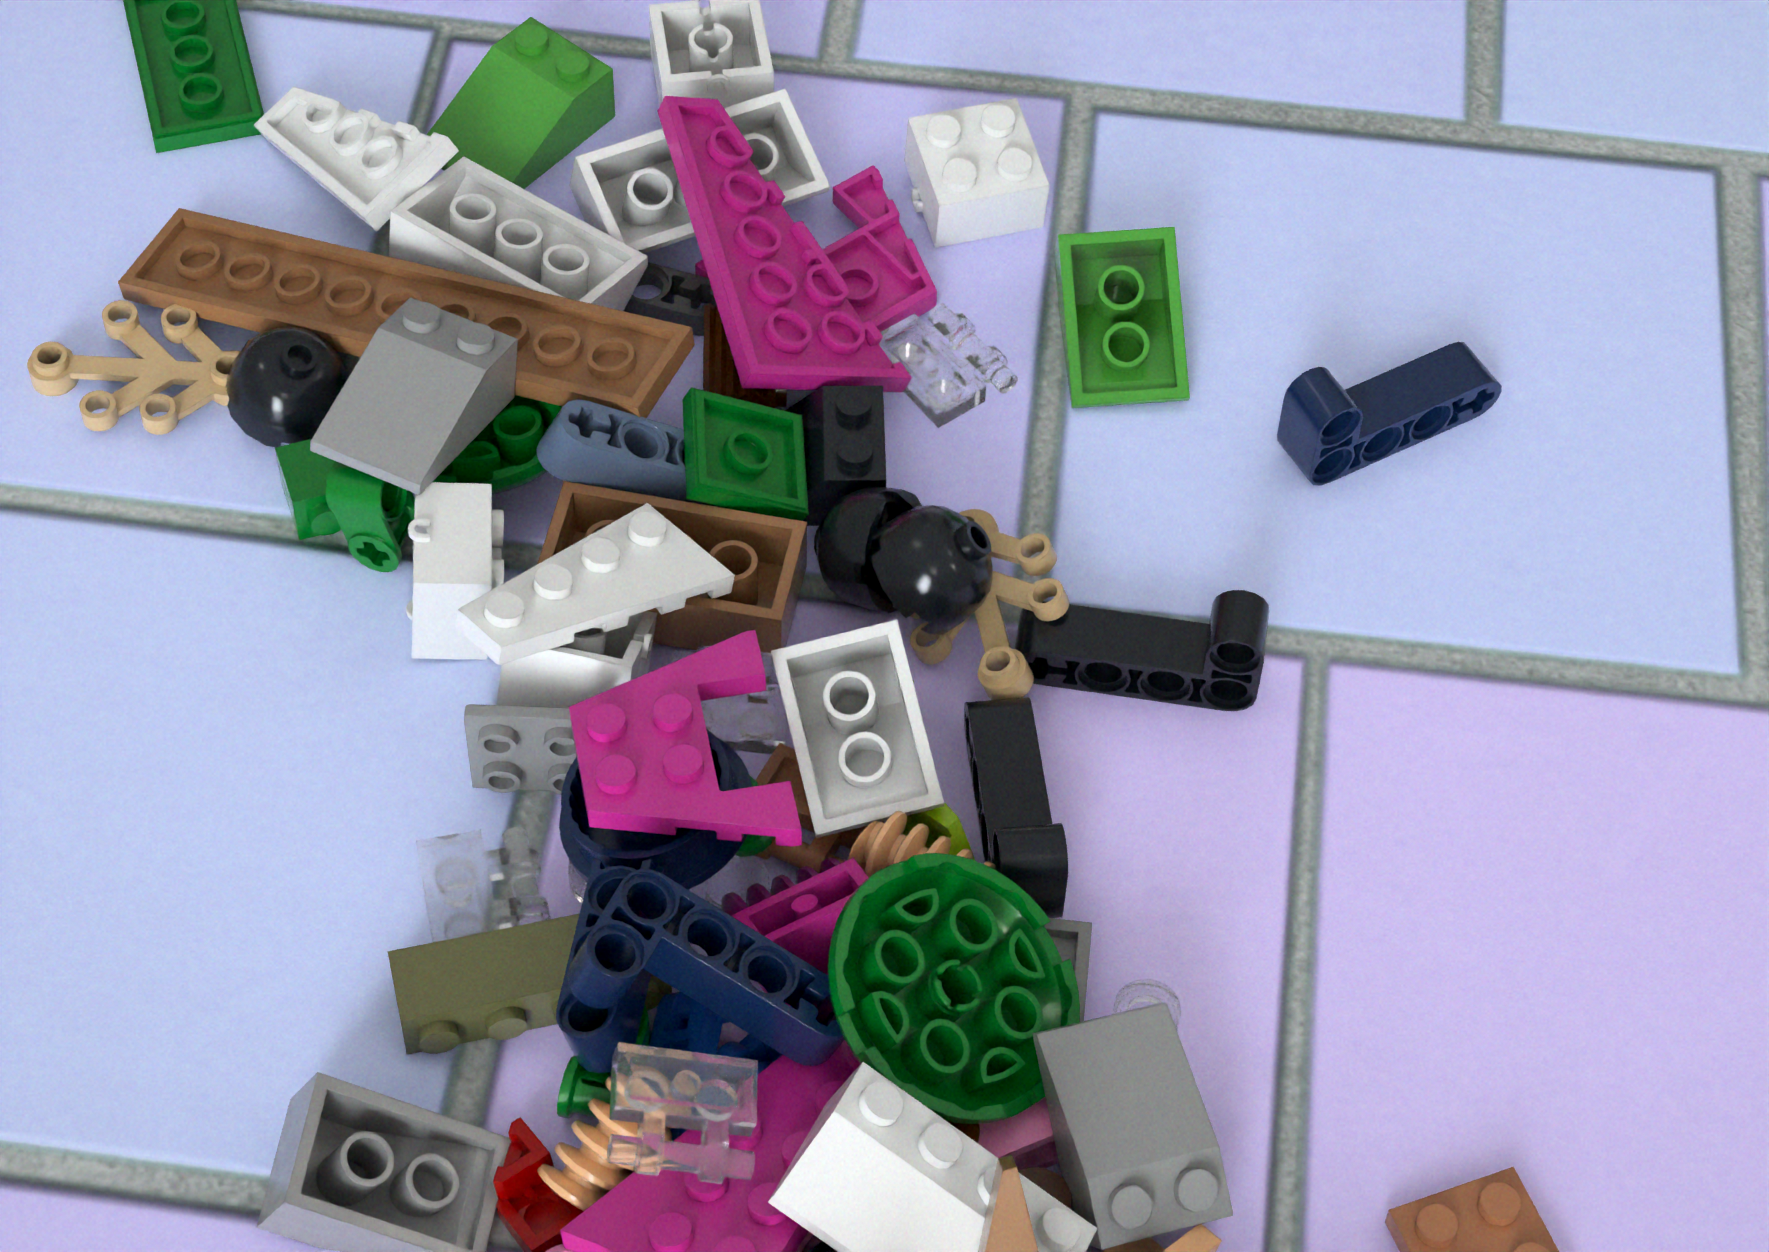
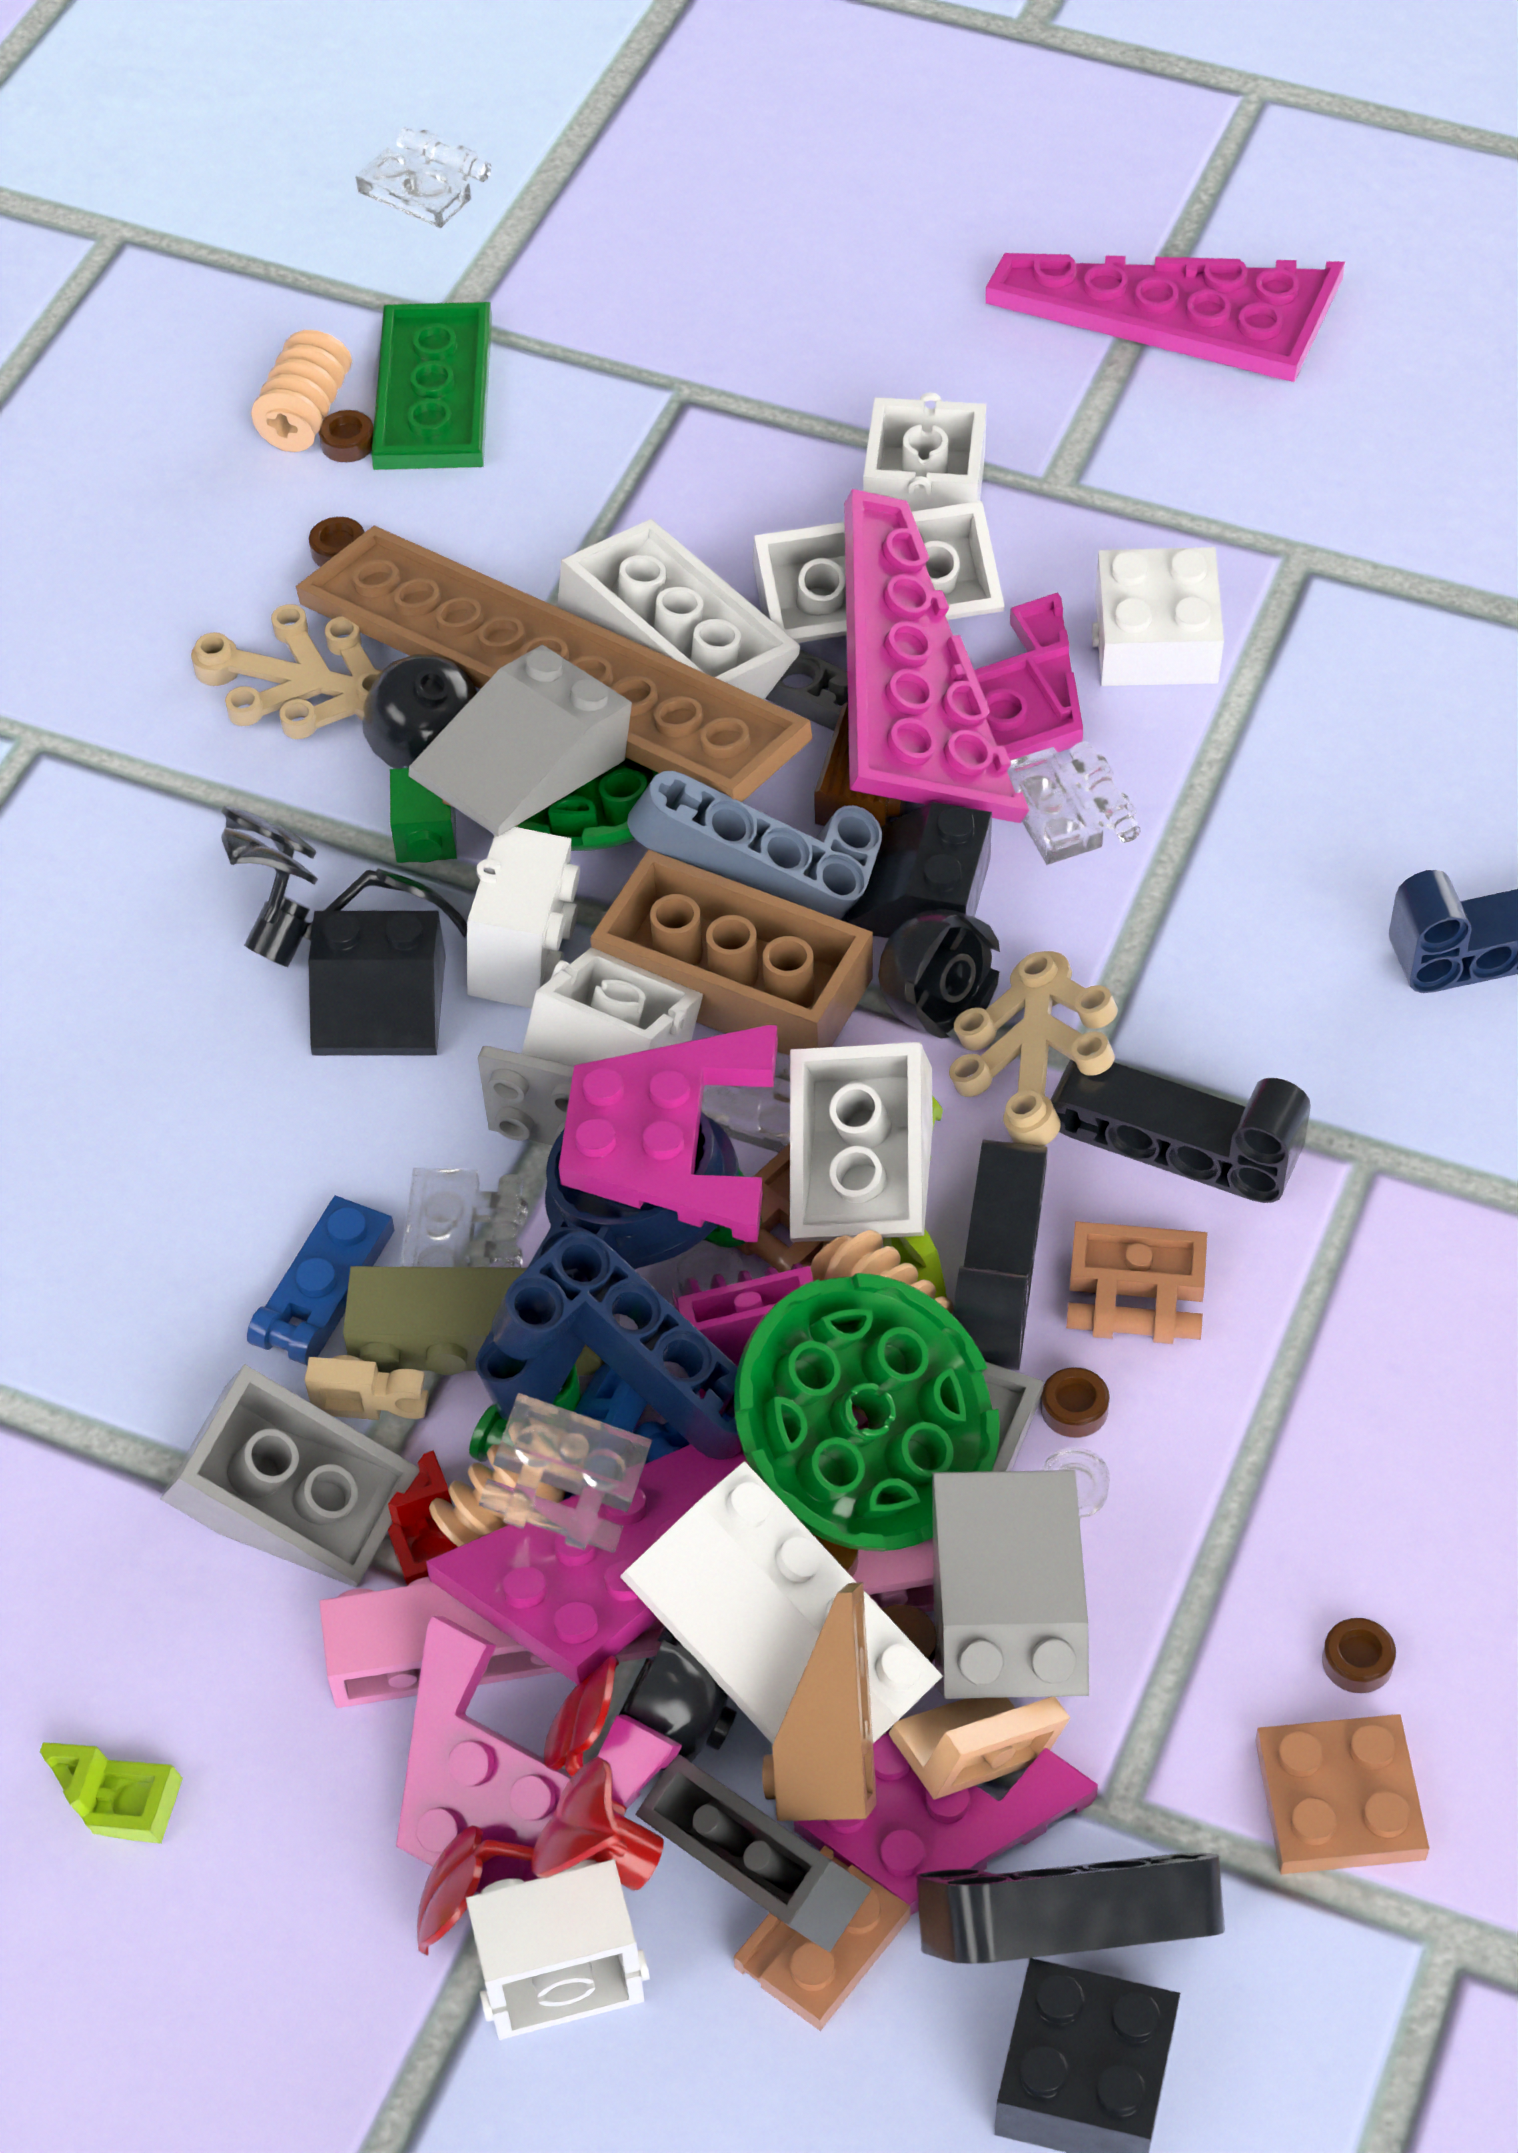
camera: 20 degrees right, 0 degrees up
white wing [254,86,459,232] -> none
green piece [326,461,415,572] -> none
bright green slope [427,17,615,189] -> none
white wing [455,503,735,665] -> none
green tile [682,387,809,521] -> none
black cylinder [871,505,993,635] -> none
bright green slope [1054,227,1190,409] -> none
none -> black plant [221,806,467,967]
none -> blue plate [247,1195,395,1366]
none -> light nougat piece [251,330,352,452]
none -> tan plate [304,1355,429,1420]
none -> black slope [308,910,446,1056]
none -> reddish brown tile [309,516,365,567]
none -> reddish brown tile [318,410,374,463]
none -> reddish brown tile [1041,1367,1110,1438]
none -> nougat plate [1066,1221,1208,1344]
none -> reddish brown tile [1322,1618,1396,1693]

